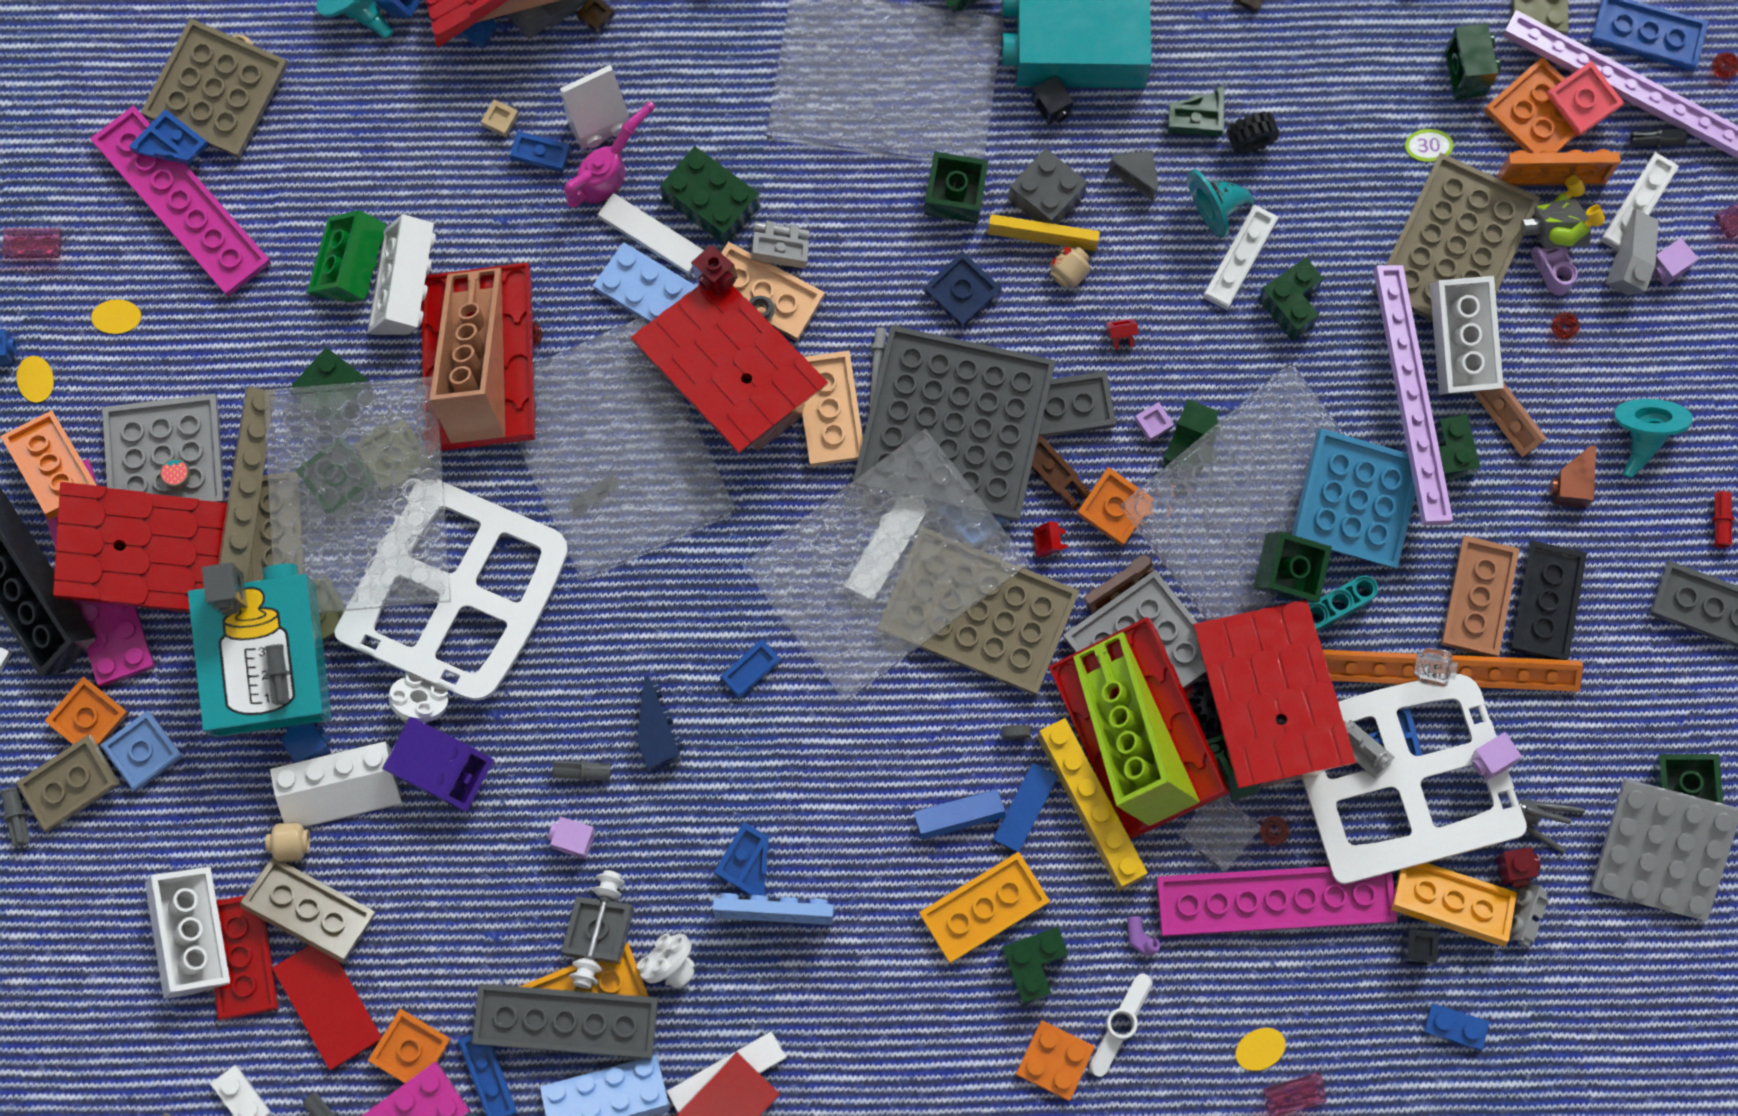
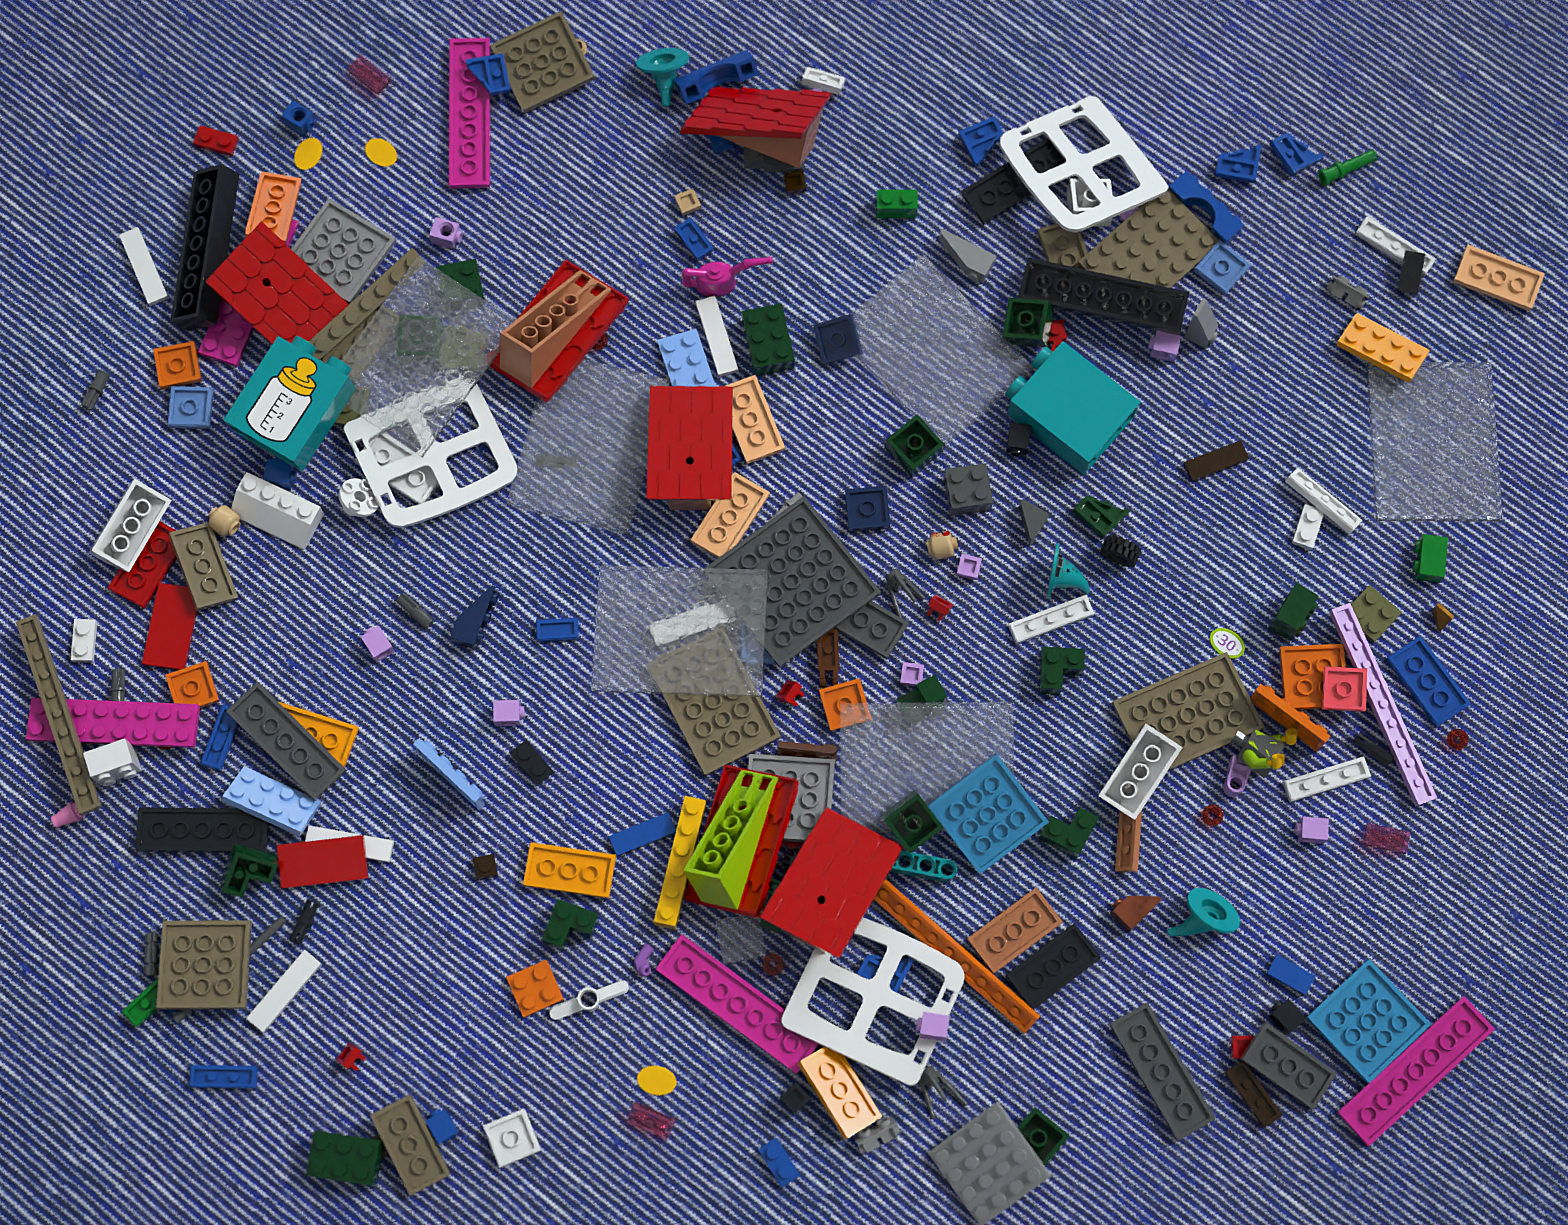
camera: 40 degrees right, 0 degrees up
dark tan tile [16,735,121,832] -> none
tile [160,459,191,489] -> none
dark grey brick [202,562,248,615] -> none
dark grey axle [265,644,290,705] -> none
green slope [307,210,386,303] -> none
white slope [367,214,436,335] -> none
dark purple slope [382,717,494,812] -> none
white slope [560,65,630,150] -> none
dark grey plate [561,871,635,989] -> none
white plate [637,933,694,988] -> none
dark red brick [691,245,738,296] -> none
blue wing [713,822,769,896] -> none
dark grey plate [749,296,775,321] -> none
light grey plate [751,220,809,269] -> none
tile [913,789,1006,840] -> none
yellow tile [987,214,1100,251] -> none
dark grey tile [1001,725,1031,740] -> none
light grey hinge [1344,720,1395,778] -> none
lavender plate [1373,265,1453,526] -> none
clear head [1414,648,1458,687] -> none
dark red brick [1495,847,1541,888] -> none
light grey slope [1606,209,1658,295] -> none
red axle [1712,491,1735,548] -> none
none -> white tile [354,432,439,505]
none -> lavender brick [429,217,463,250]
none -> dark brown plate [473,854,498,880]
none -> lavender brick [493,700,525,726]
none -> black plate [510,740,554,786]
none -> dark blue plate [813,314,863,365]
none -> dark grey plant [885,569,925,619]
none -> lavender plate [956,554,982,580]

